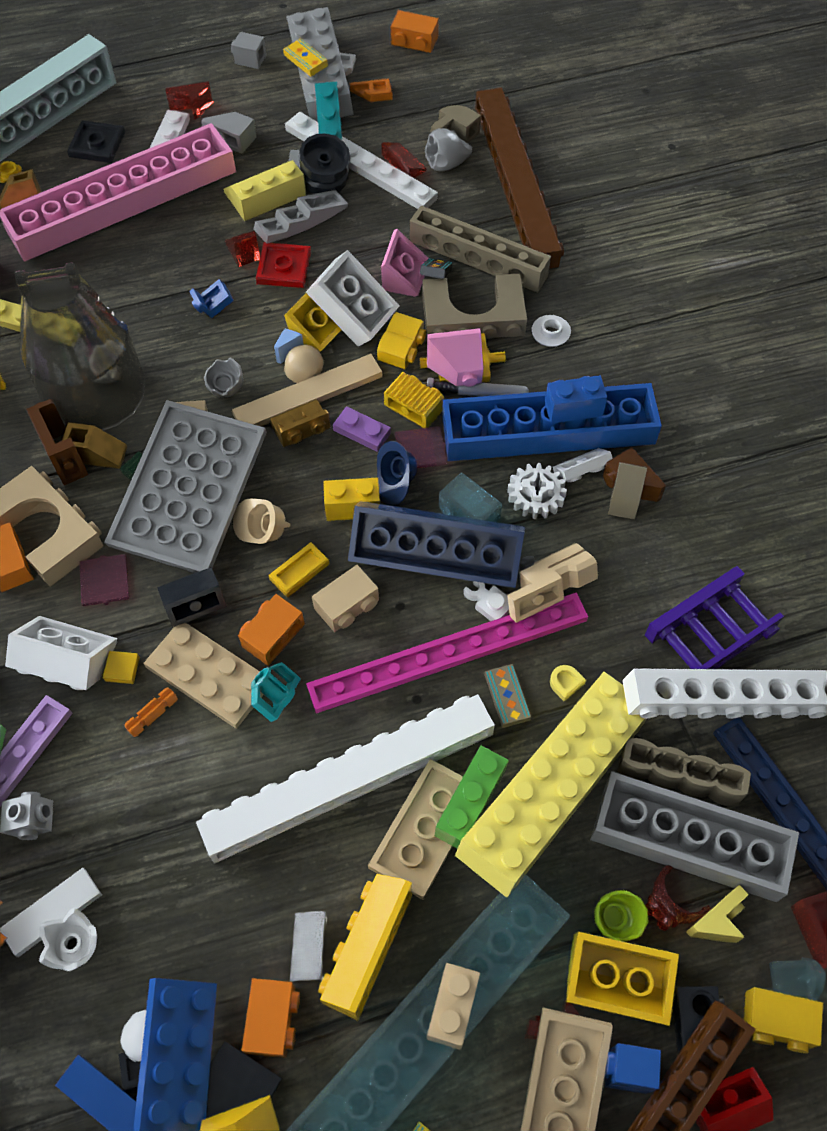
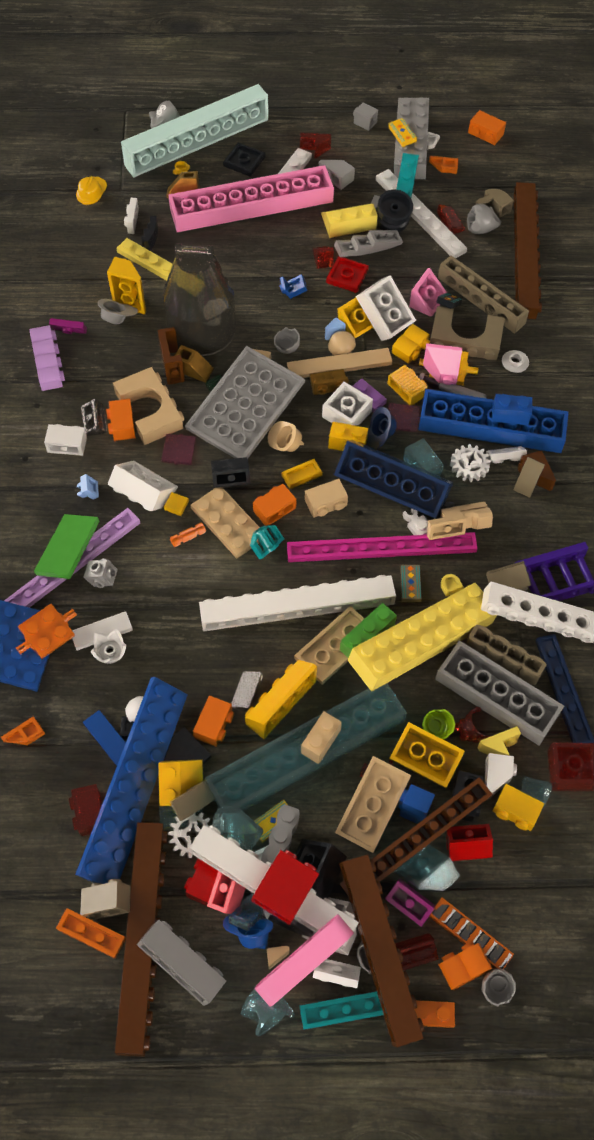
camera: 15 degrees right, 0 degrees up
none -> white brick [322,382,373,426]
none -> white slope [484,753,517,800]
none -> dark tan brick [486,561,531,591]

